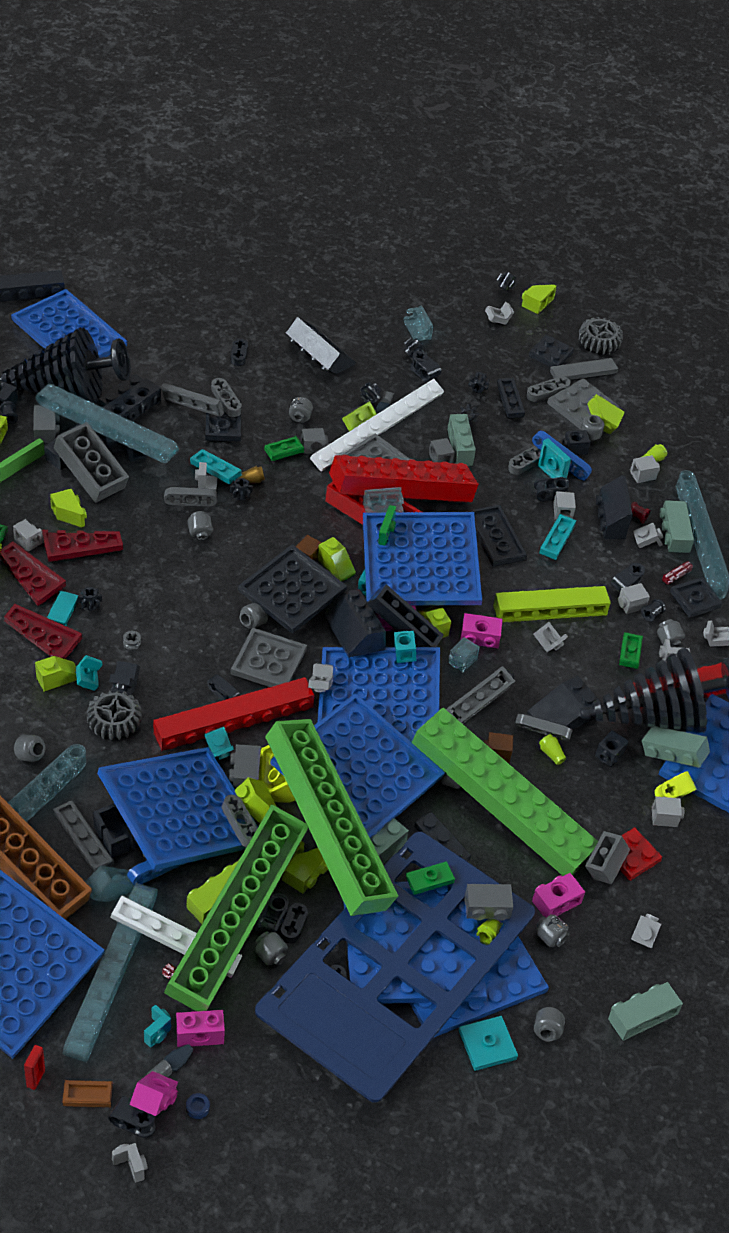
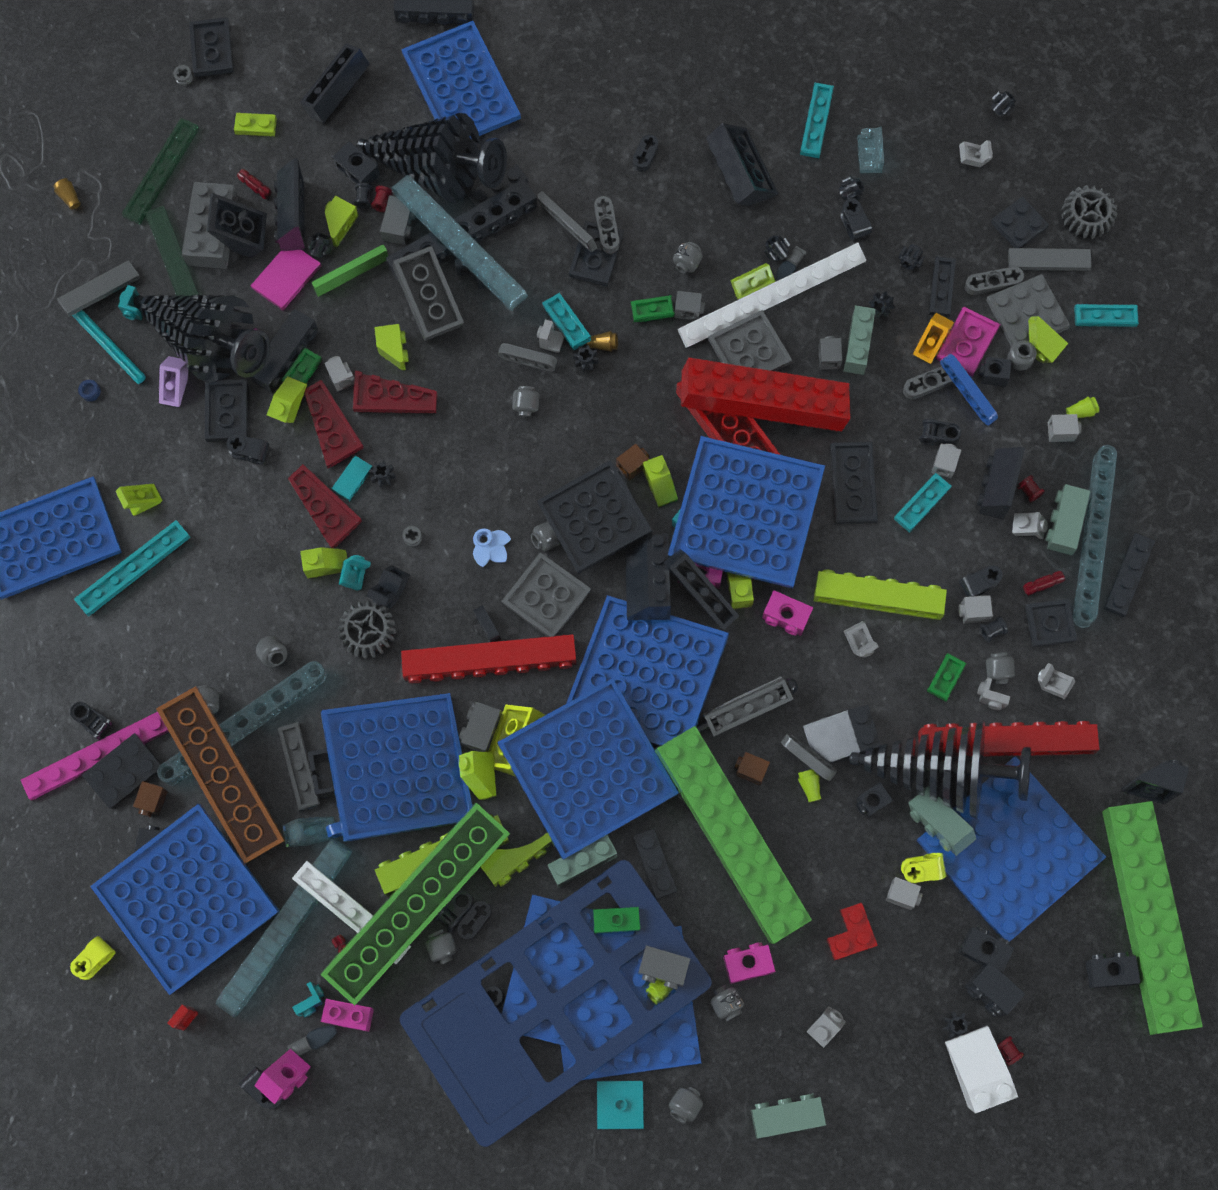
camera: 25 degrees right, 25 degrees up
dark orange tile [63,1080,113,1107] -> none
light grey bracket [112,1143,148,1183] -> none
dark blue tile [186,1093,210,1119] -> none
teal bracket [204,727,234,759] -> none
dark grey beam [222,795,258,848] -> none
bright green brick [265,719,398,916] -> none
light grey bracket [308,663,334,692] -> none
clear light blue hinge [363,487,404,513] -> none
green plate [378,505,396,546] -> none
teal brick [394,631,416,663] -> none
clear light blue brick [448,637,480,672] -> none
lime slope [522,285,557,314] -> none
teal plate [538,438,571,479] -> none
dark grey brick [585,831,630,885] -> none
none -> dark red bush [371,186,393,212]
none -> light blue plate [473,529,511,567]
none -> teal tile [800,83,834,158]
none -> light orange slope [913,313,954,364]
none -> dark pink tile [936,307,1001,377]
none -> teal tile [1074,304,1139,327]

